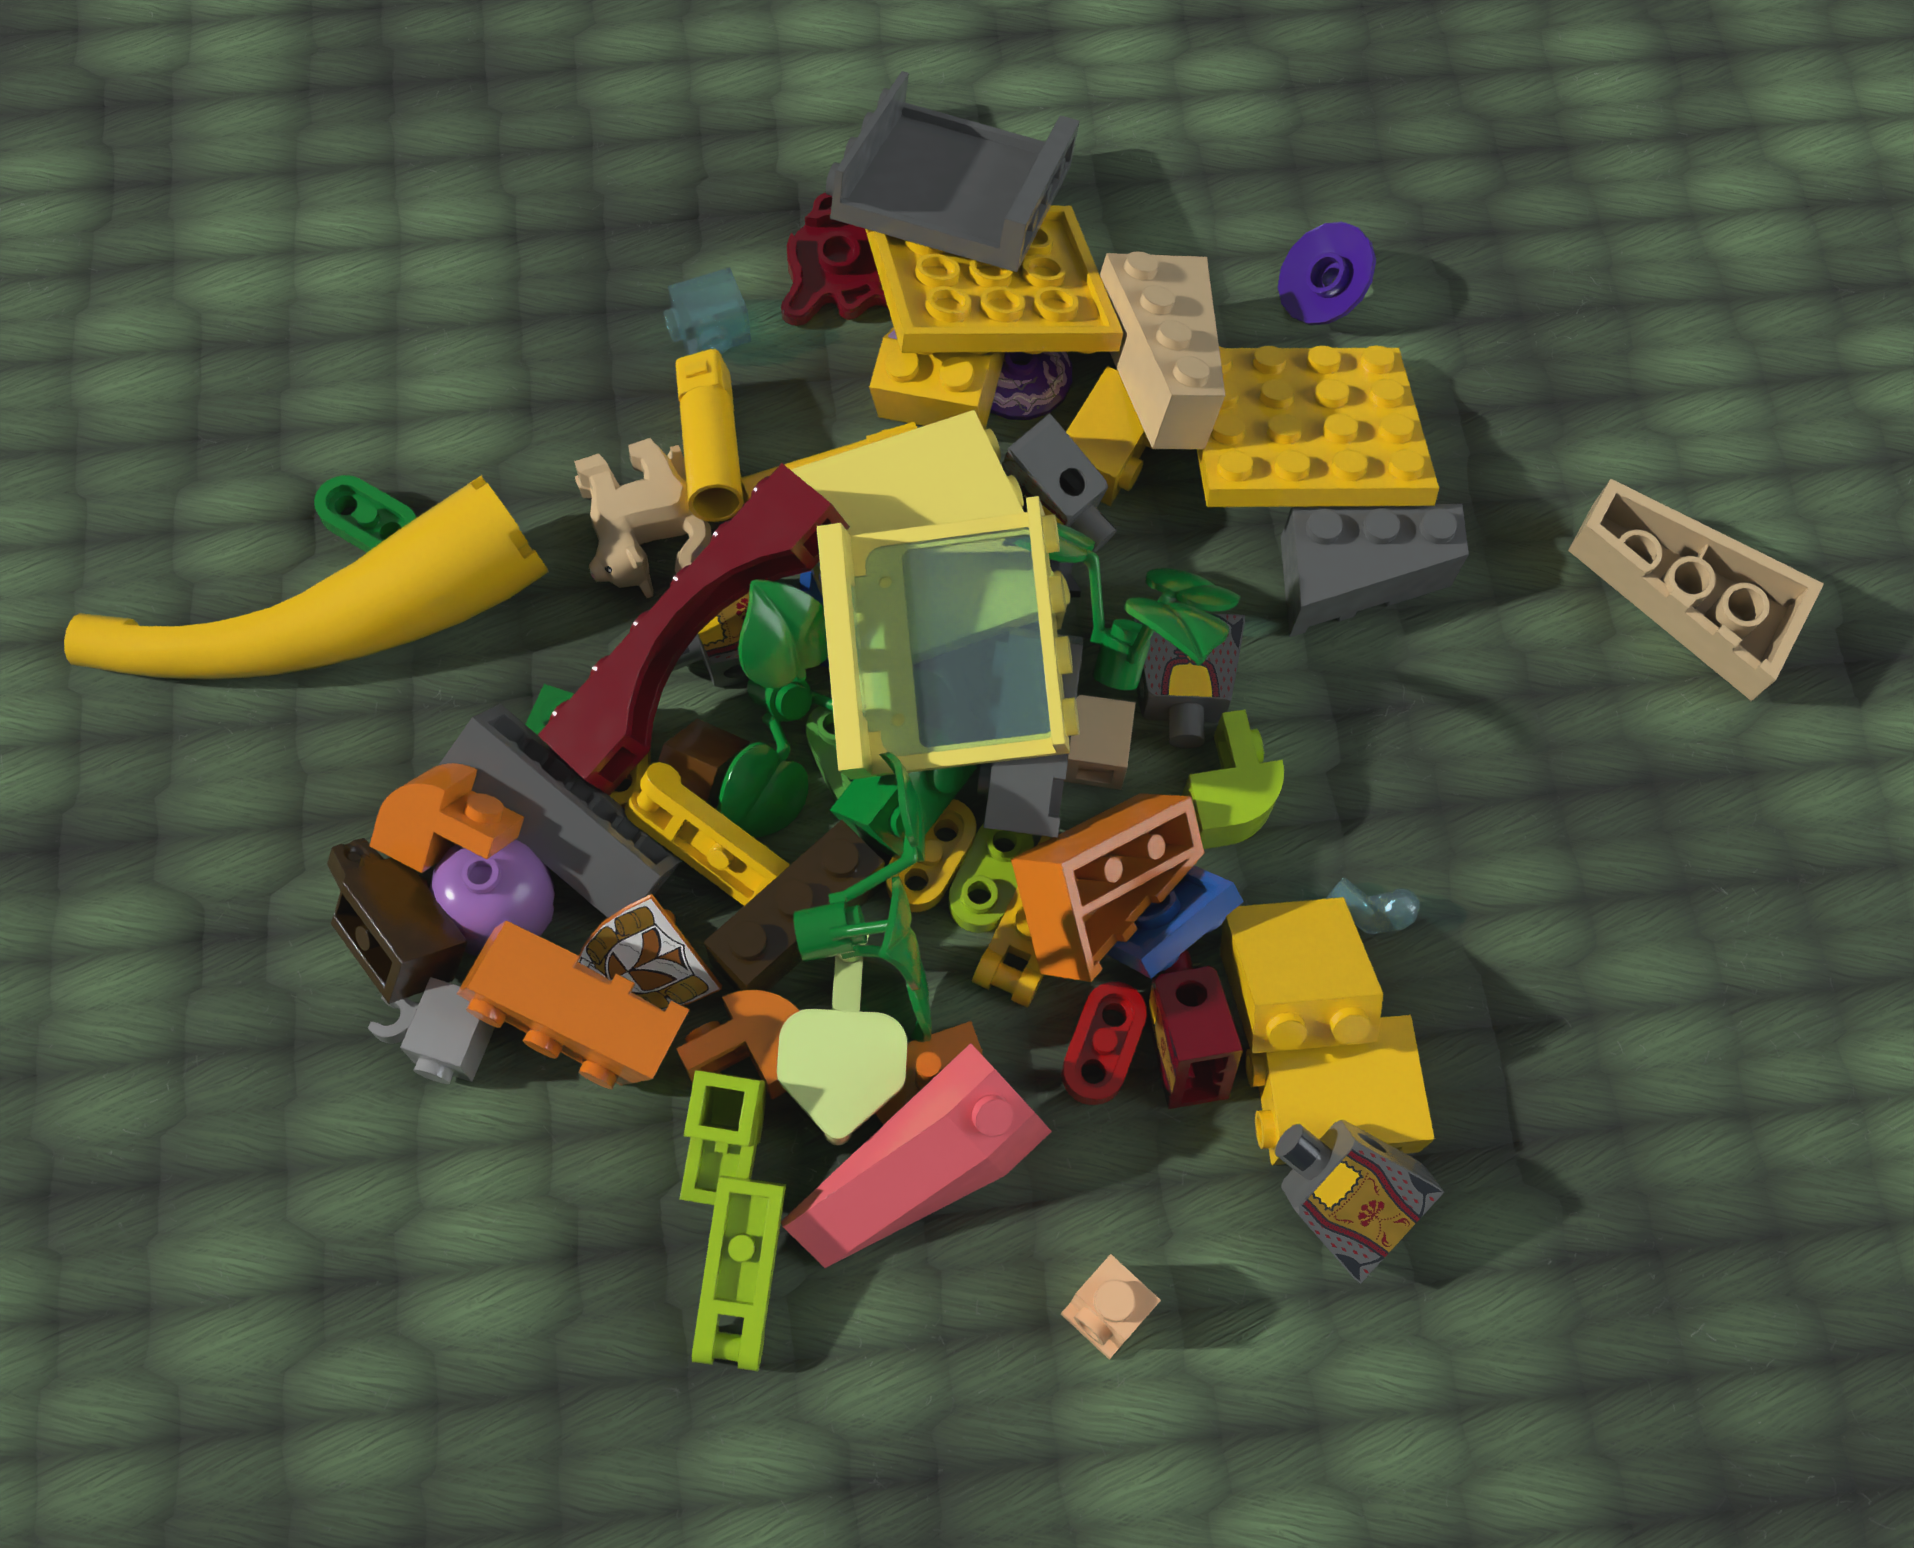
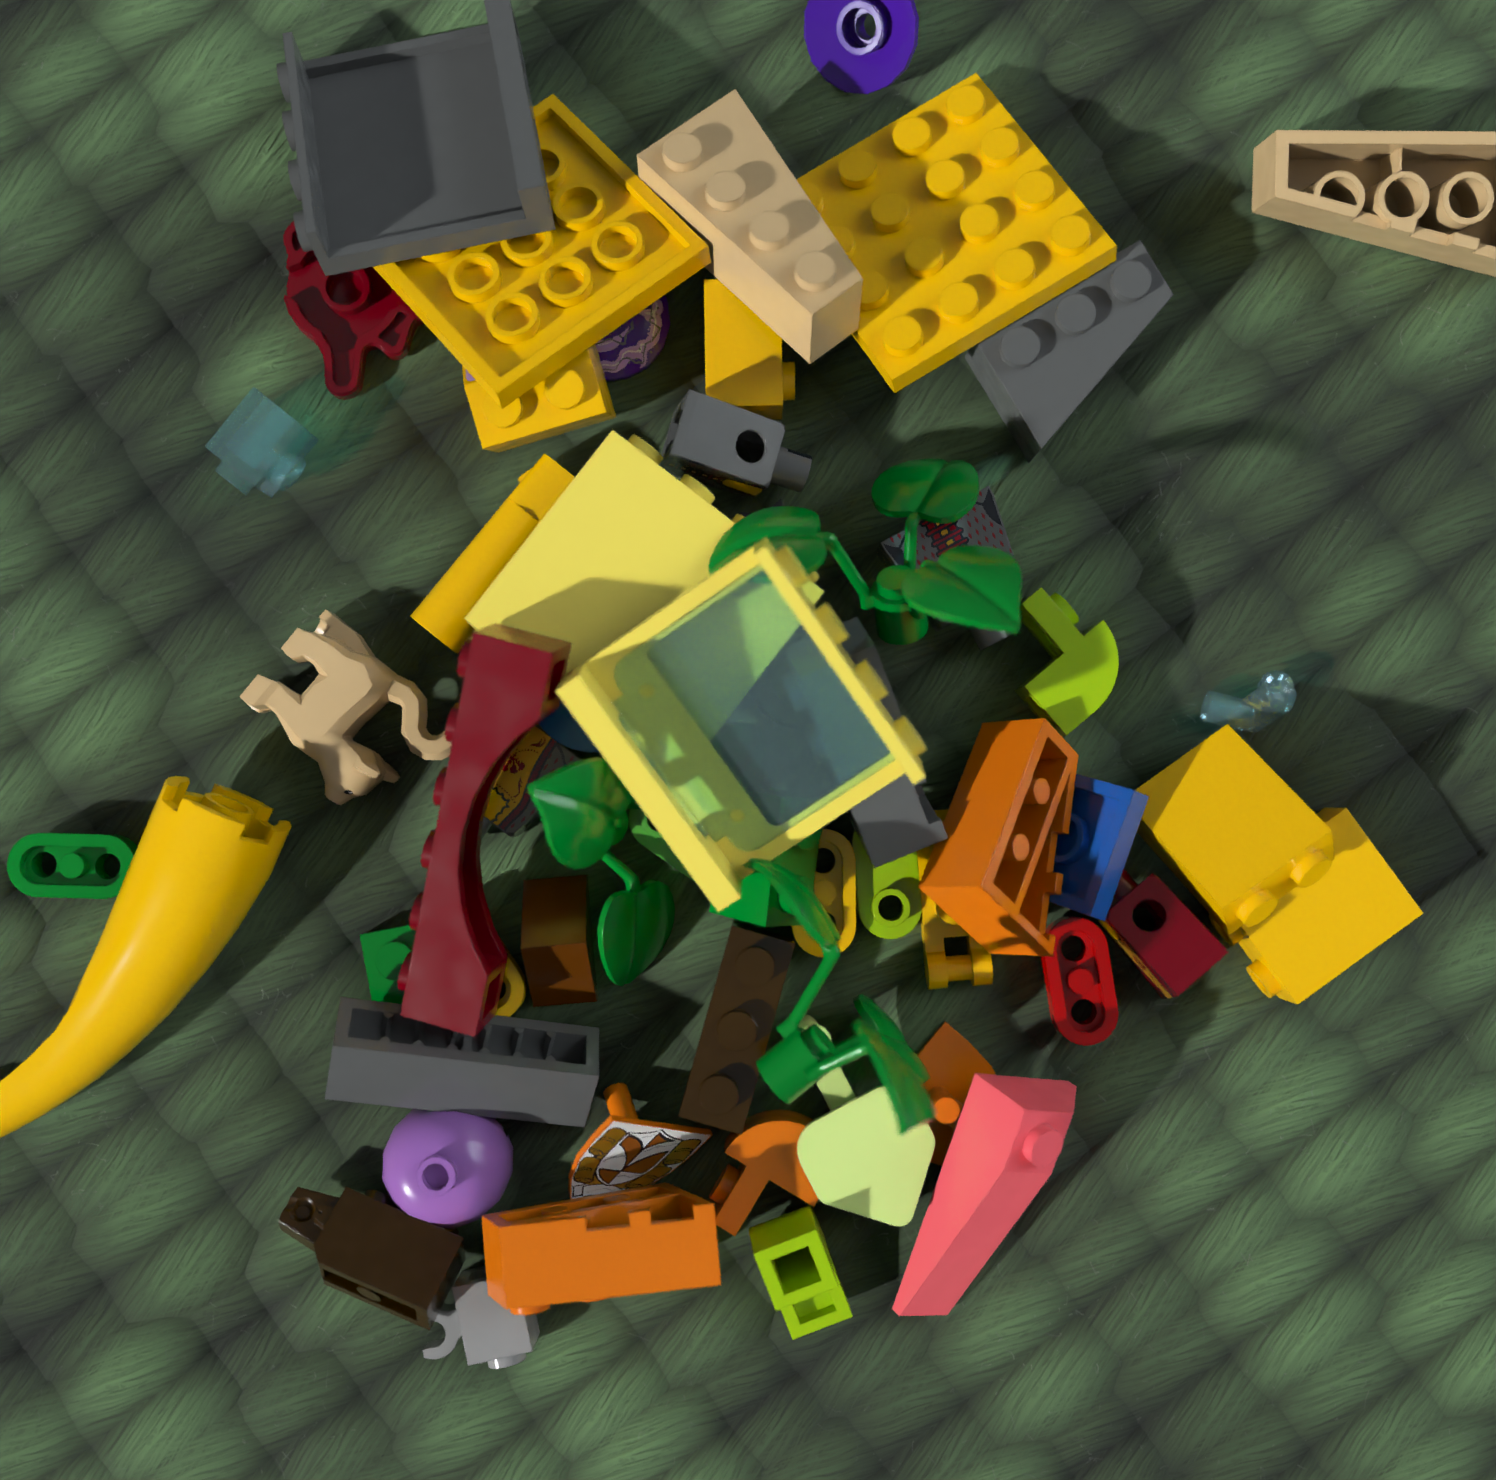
camera: 30 degrees left, 20 degrees up
orange brick [370,763,524,873] -> none
yellow plate [625,762,790,906] -> none
yellow piece [675,349,744,522] -> none
lime plate [692,1175,786,1371] -> none
light nougat brick [1061,1254,1161,1360] -> none
tan panel [1064,695,1135,790] -> none
torso [1275,1120,1444,1284] -> none

